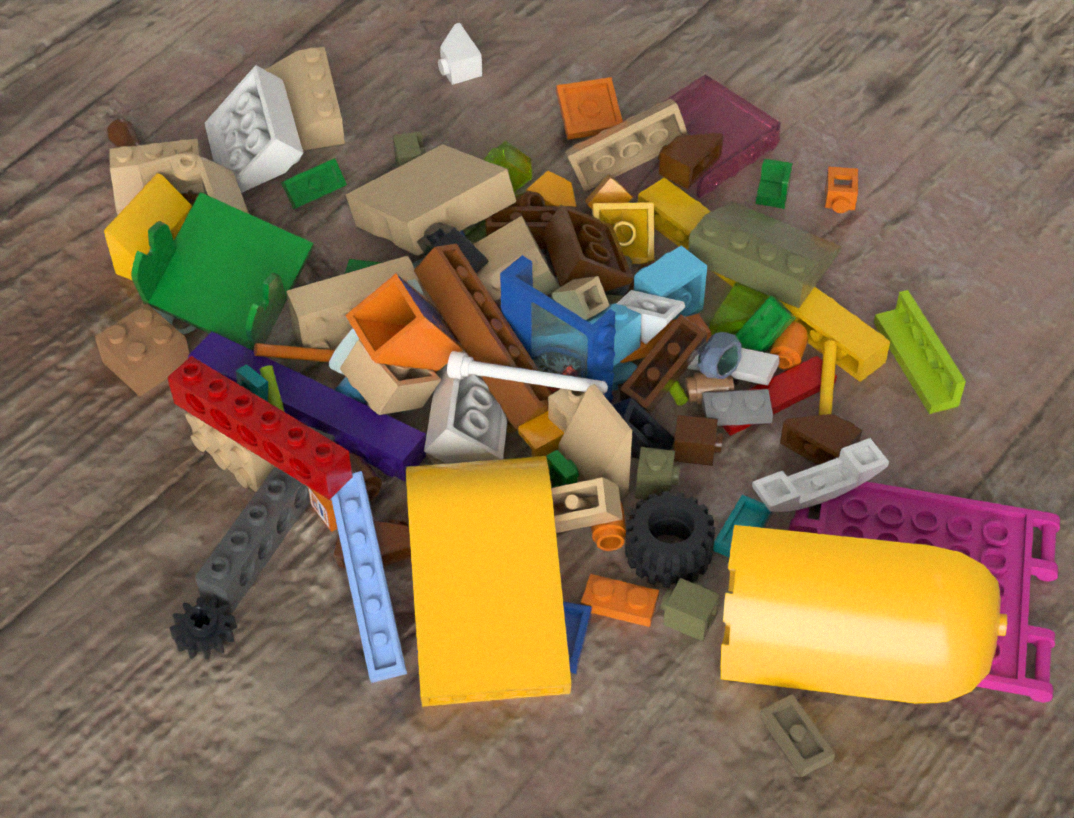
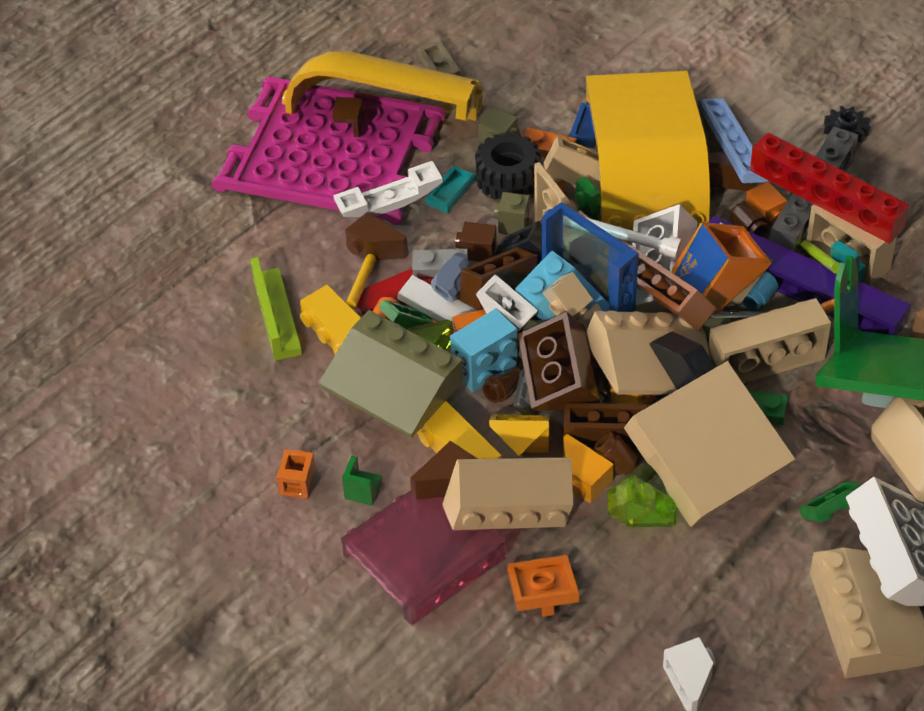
camera: 175 degrees left, 0 degrees up
olive brick [393,131,426,168] -> none

